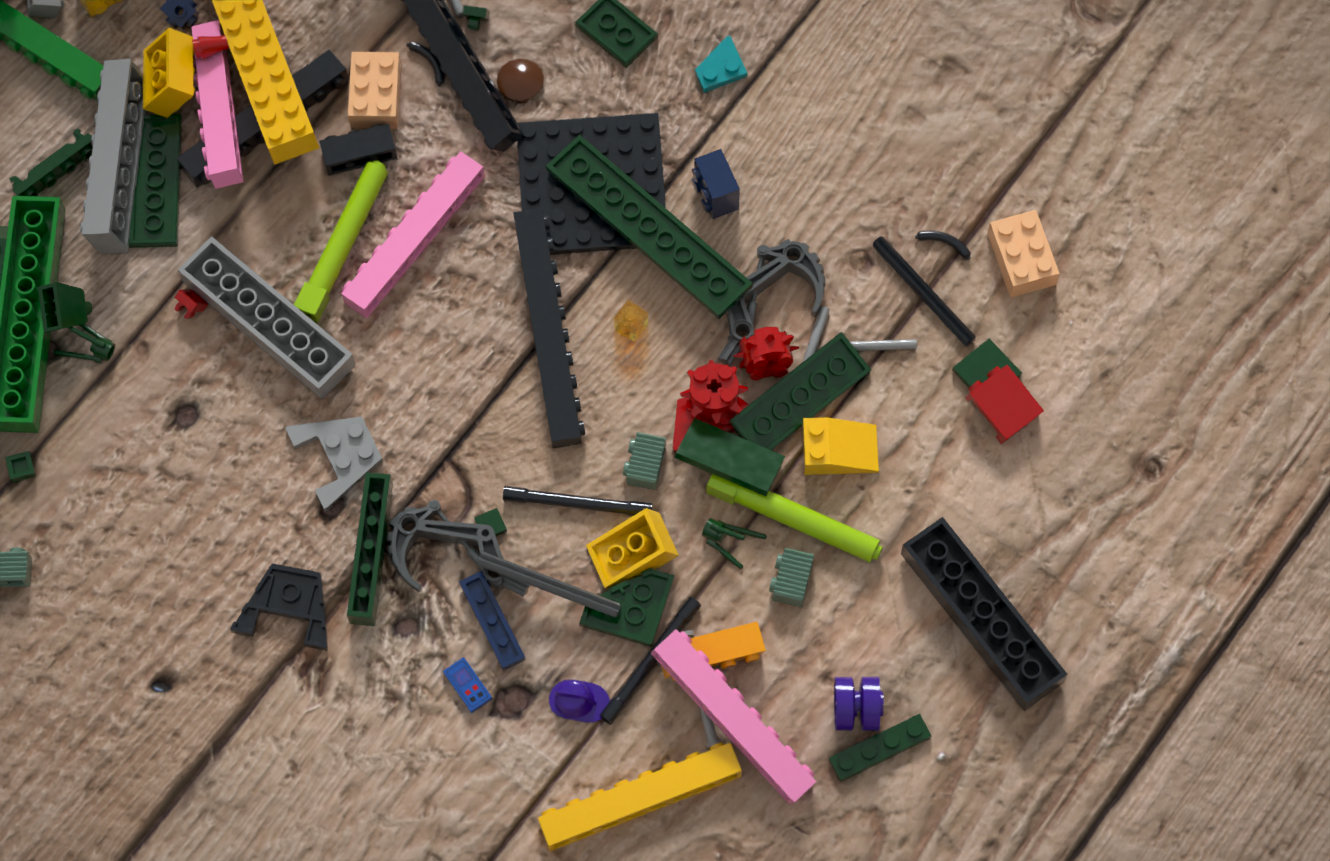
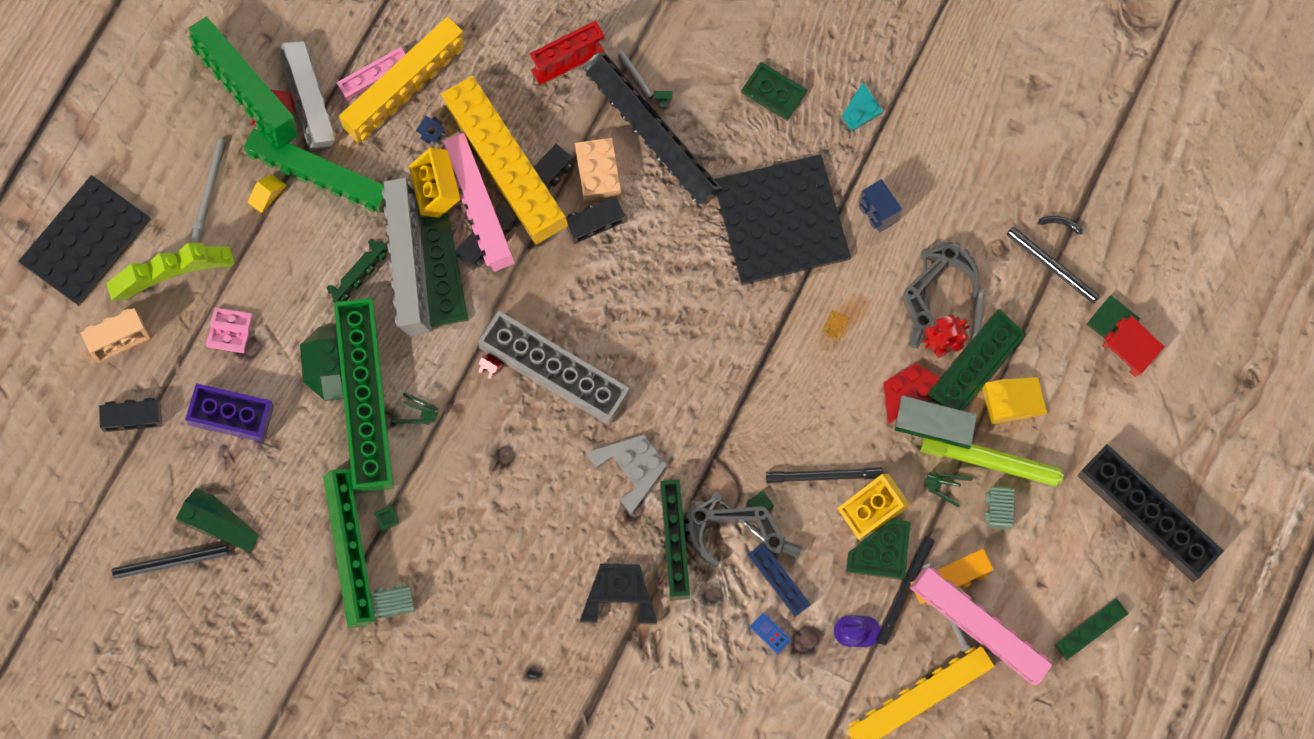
camera: 15 degrees left, 5 degrees up
dark green torso [38,282,93,333] -> none
red cone [192,35,229,59] -> none
lime brick [294,161,388,324] -> none
bright pink brick [341,151,485,319] -> none
black piece [406,42,444,86] -> none
dark grey axle [477,552,621,617] -> none
reddish brown dish [497,59,544,104] -> none
black brick [513,208,585,448] -> none
dark green plate [546,134,753,319] -> none
sand green brick [623,432,666,490] -> none
red brick [680,360,748,424] -> none
dark purple wheel [834,677,884,731] -> none
light grey bar [849,339,917,351] -> none
light nougat brick [987,210,1060,298] -> none

